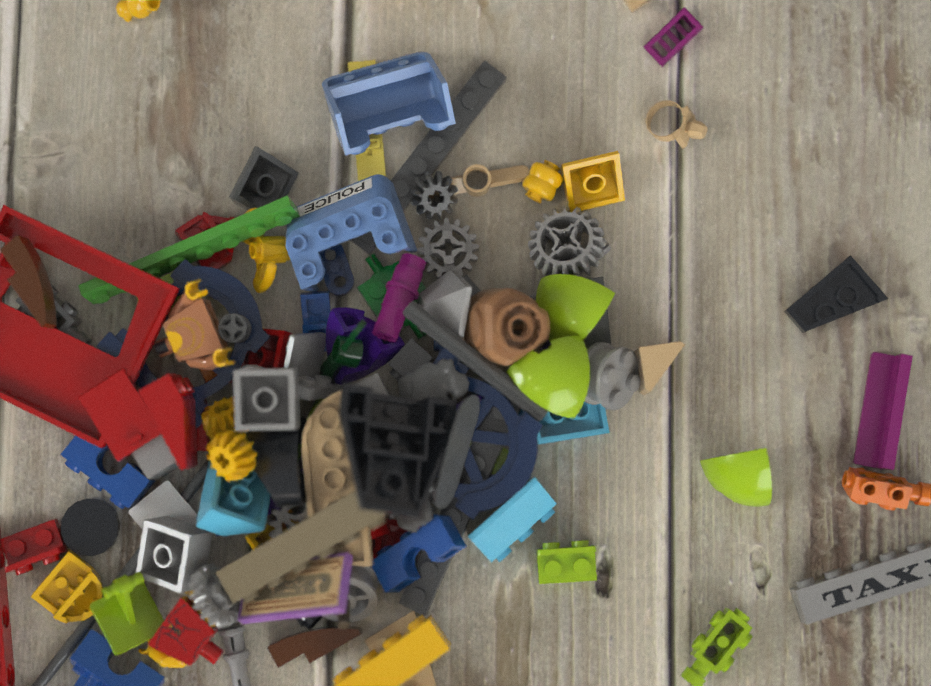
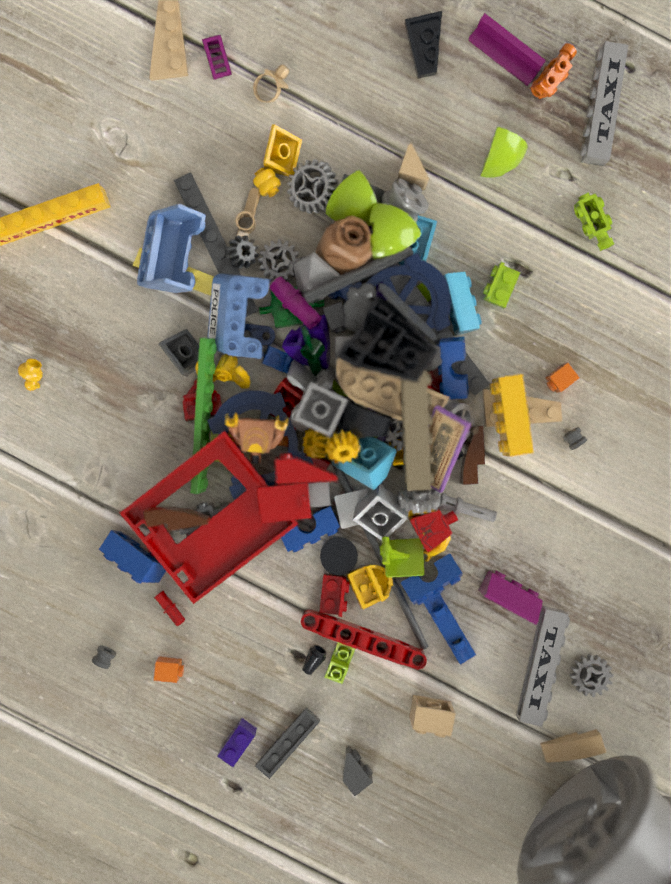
camera: 70 degrees left, 5 degrees up
dark grey wheel [218,313,252,343] -> none

